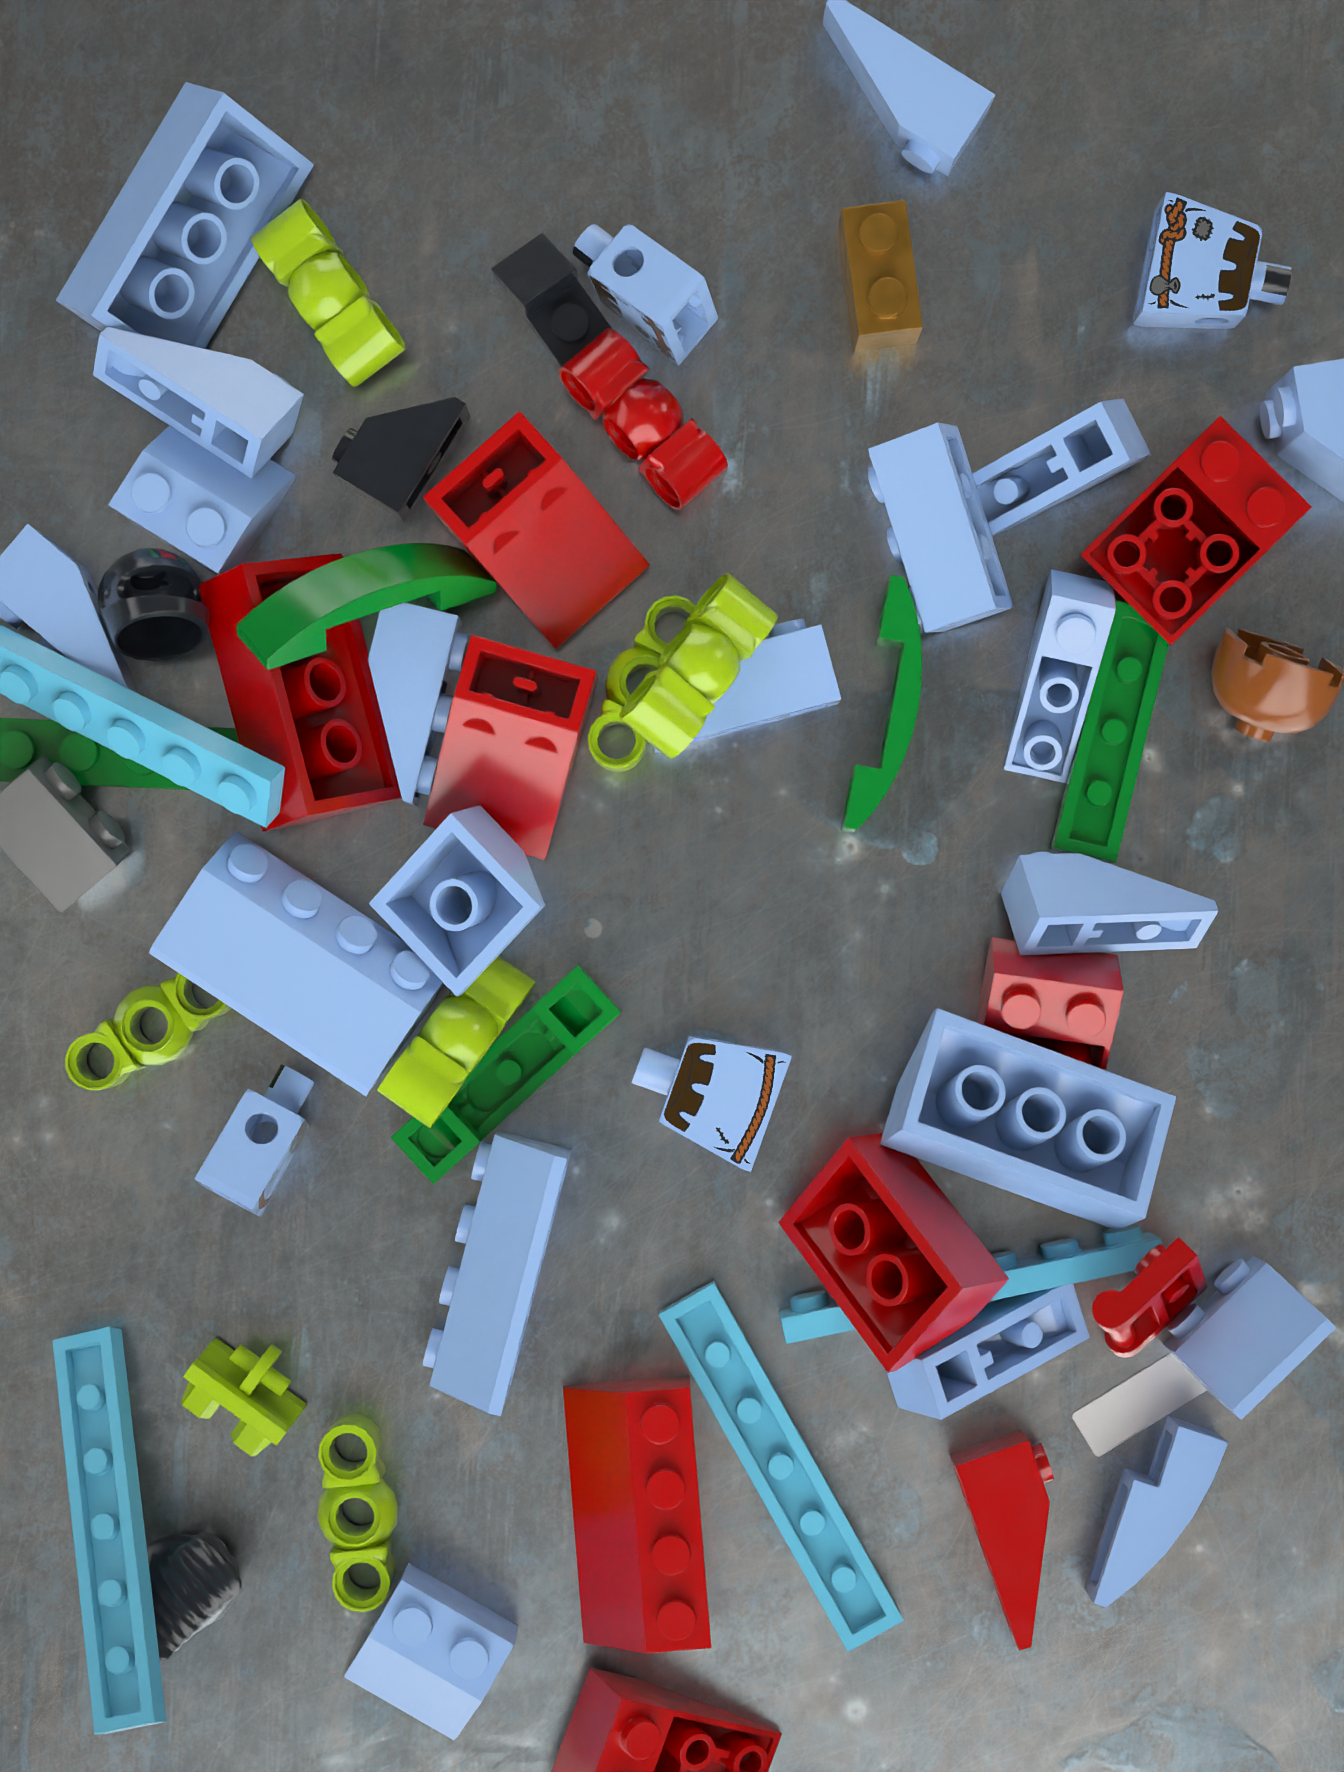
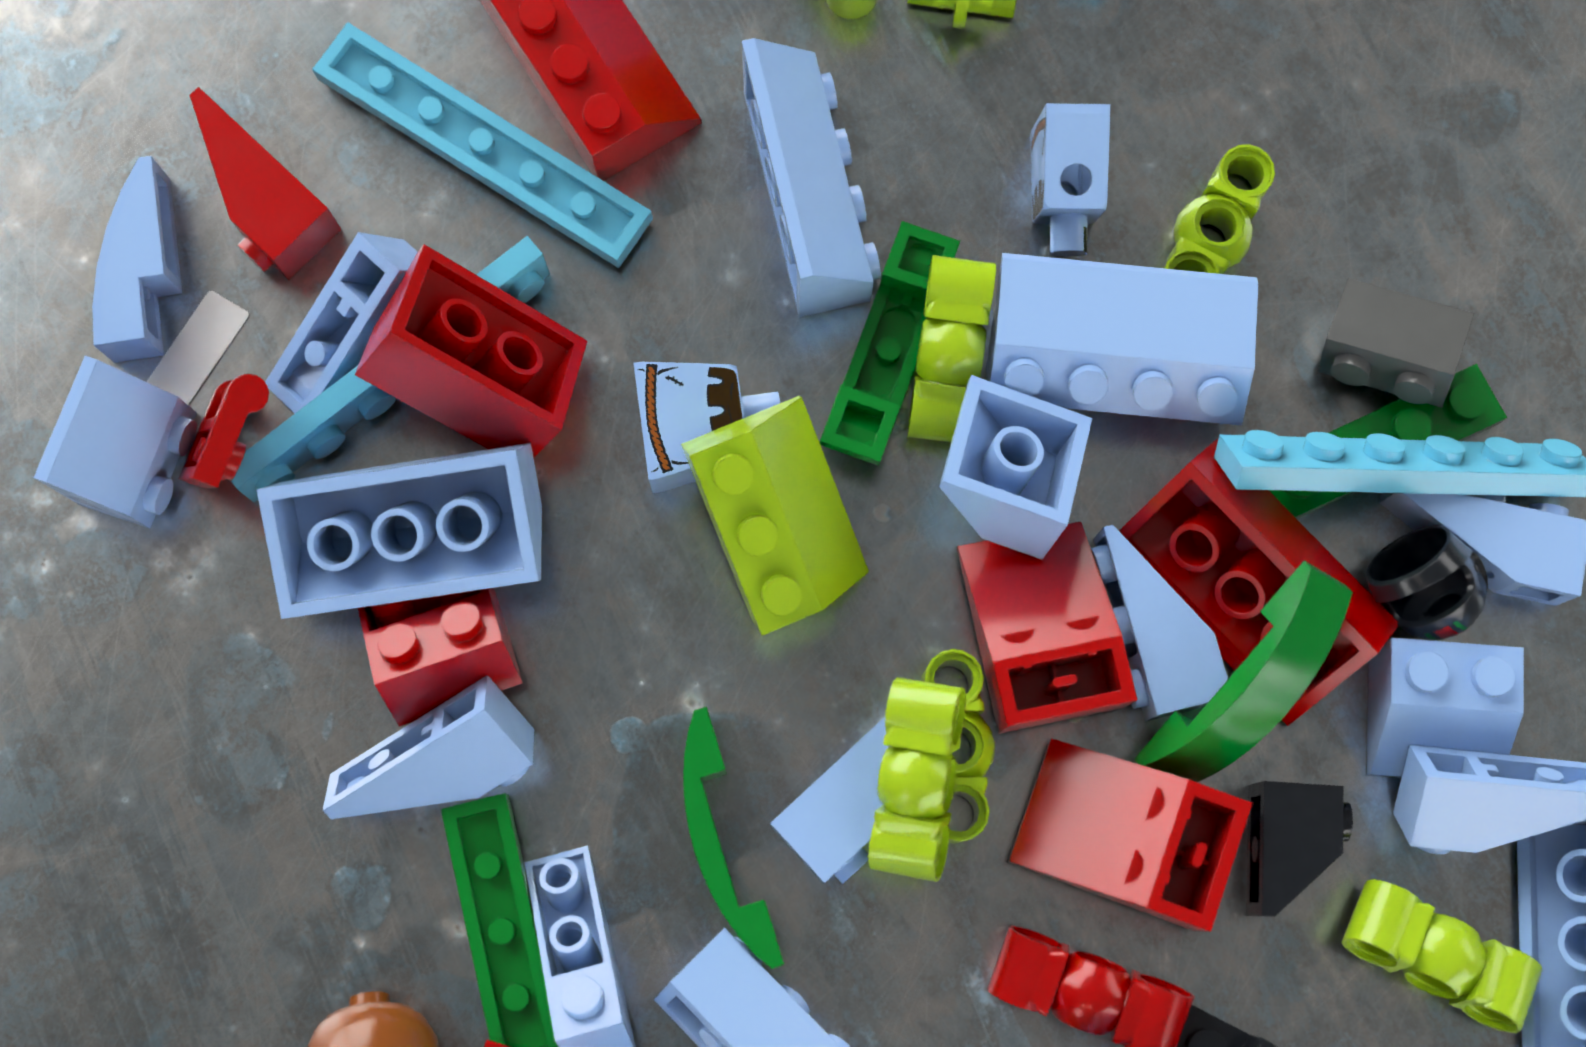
camera: 150 degrees right, 10 degrees down
none -> lime slope [681,395,869,636]

